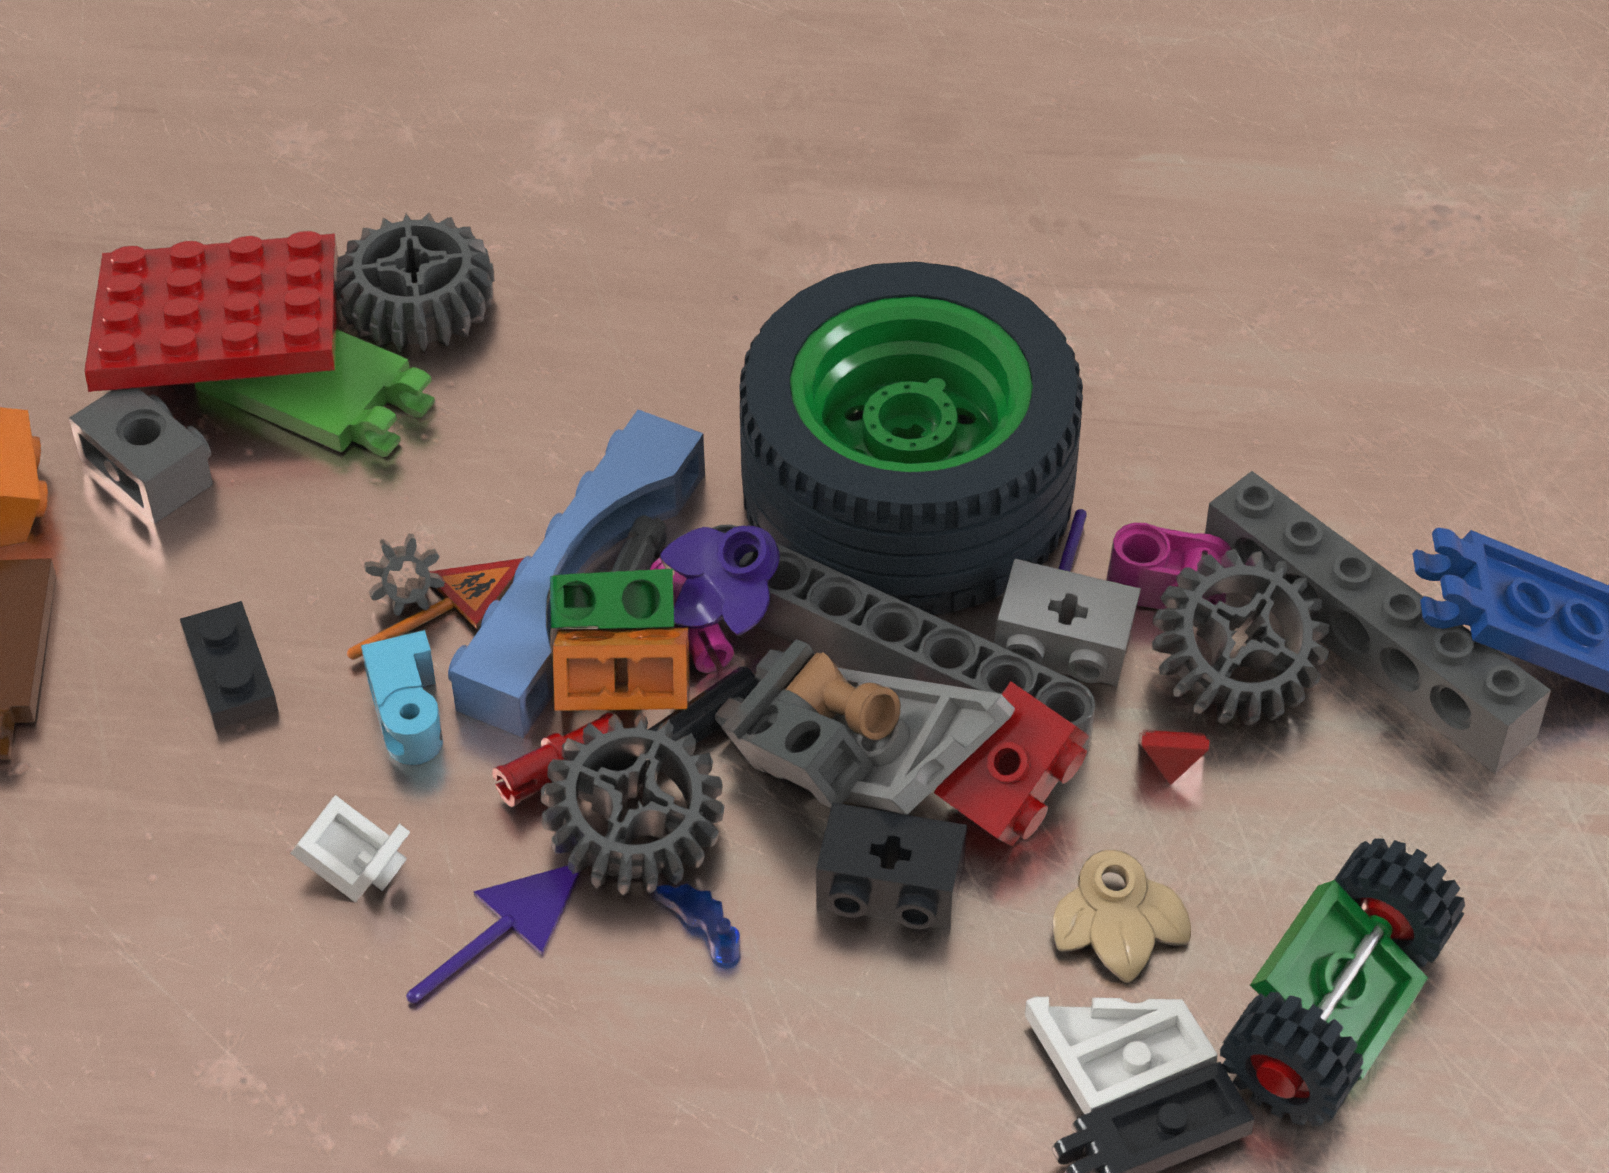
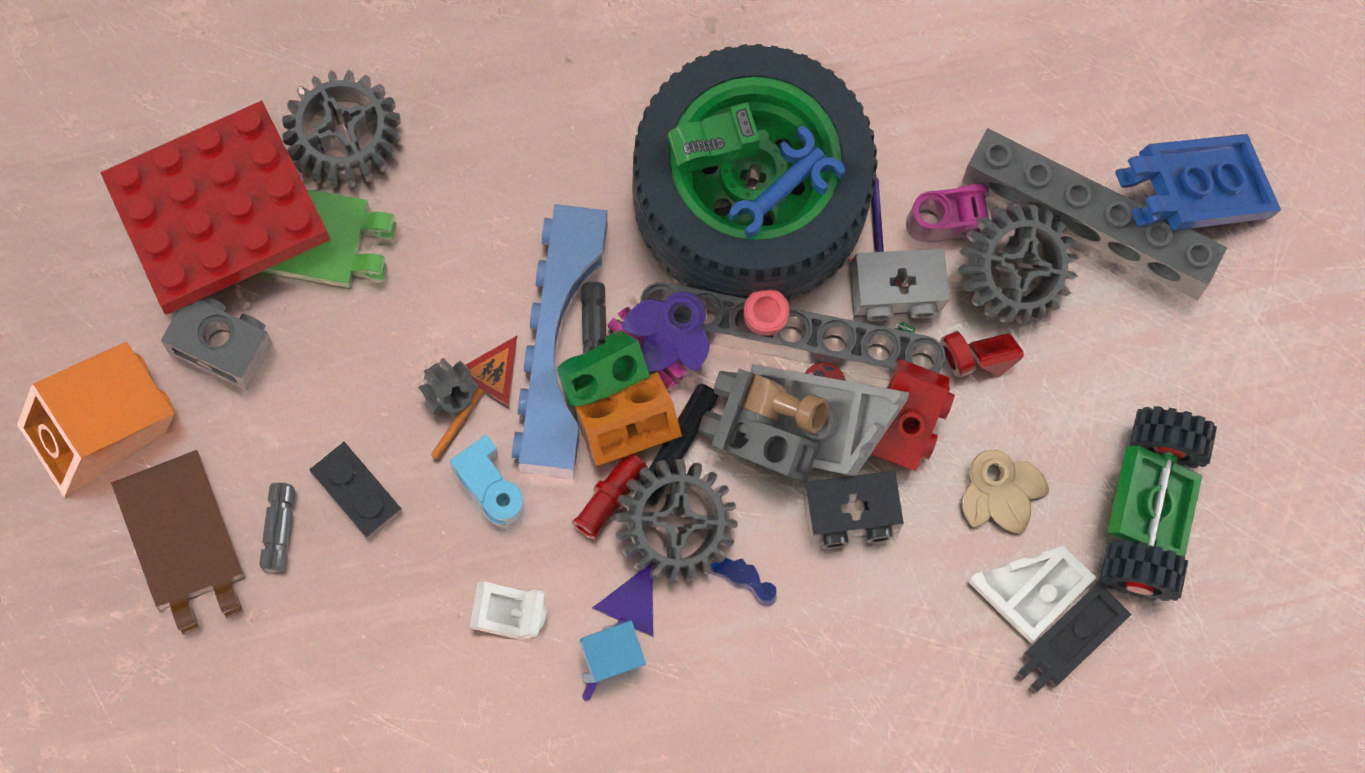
camera: 25 degrees left, 25 degrees up
none -> dark grey axle [259,482,295,572]
none -> dark azure panel [579,620,646,683]
none -> green leg [667,102,760,172]
none -> blue bar [729,126,846,238]
none -> coral tile [744,290,789,336]
none -> red tile [940,330,976,378]

